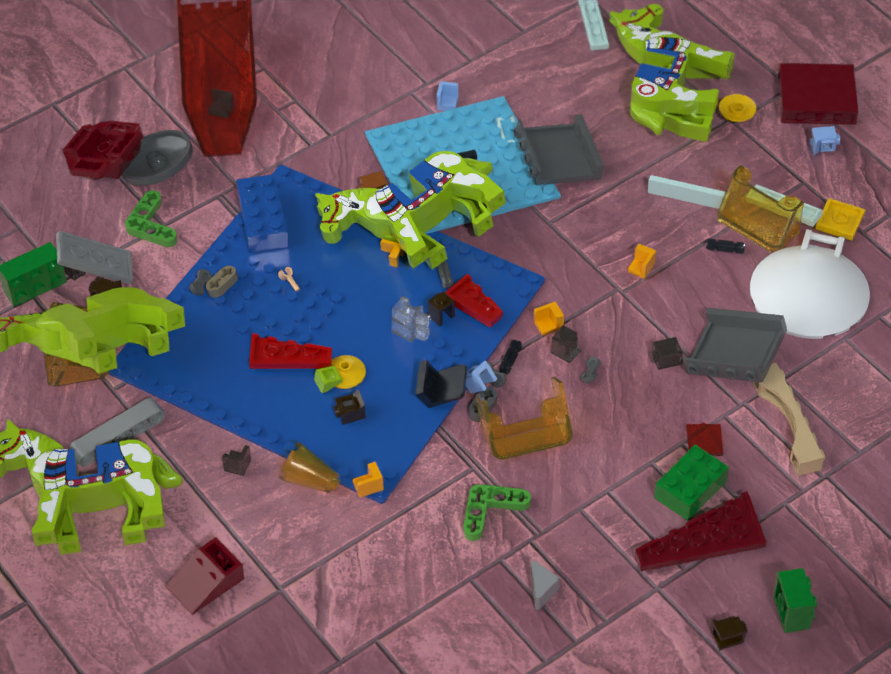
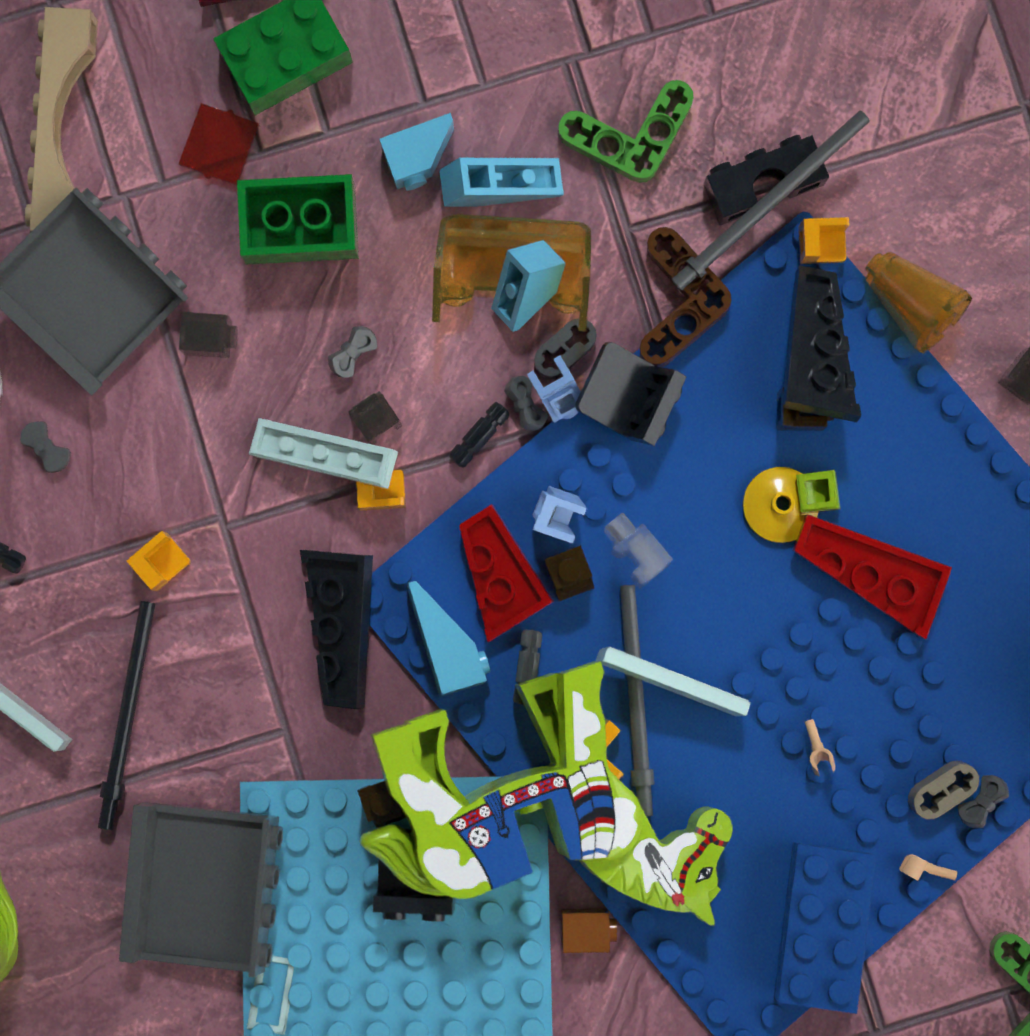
camera: 160 degrees left, 35 degrees up
none -> dark grey piece [20,421,71,473]
none -> black bar [98,601,156,830]
none -> green brick [237,174,359,265]
none -> light aqua tile [249,418,398,489]
none -> black wing [300,550,373,709]
none -> medium azure slope [379,113,454,190]
none -> medium azure slope [407,581,490,697]
none -> medium azure slope [439,158,564,207]
none -> medium azure slope [491,240,566,332]
none -> light blue window [533,486,587,543]
none -> light aqua tile [596,647,751,716]
none -> dark grey bar [620,585,655,817]
none -> reddish brown beam [640,227,731,368]
none -> dark grey bar [671,110,870,291]
none -> black arch [703,135,829,226]
none -> black wing [782,265,861,423]
none -> light nougat hand [899,854,957,881]

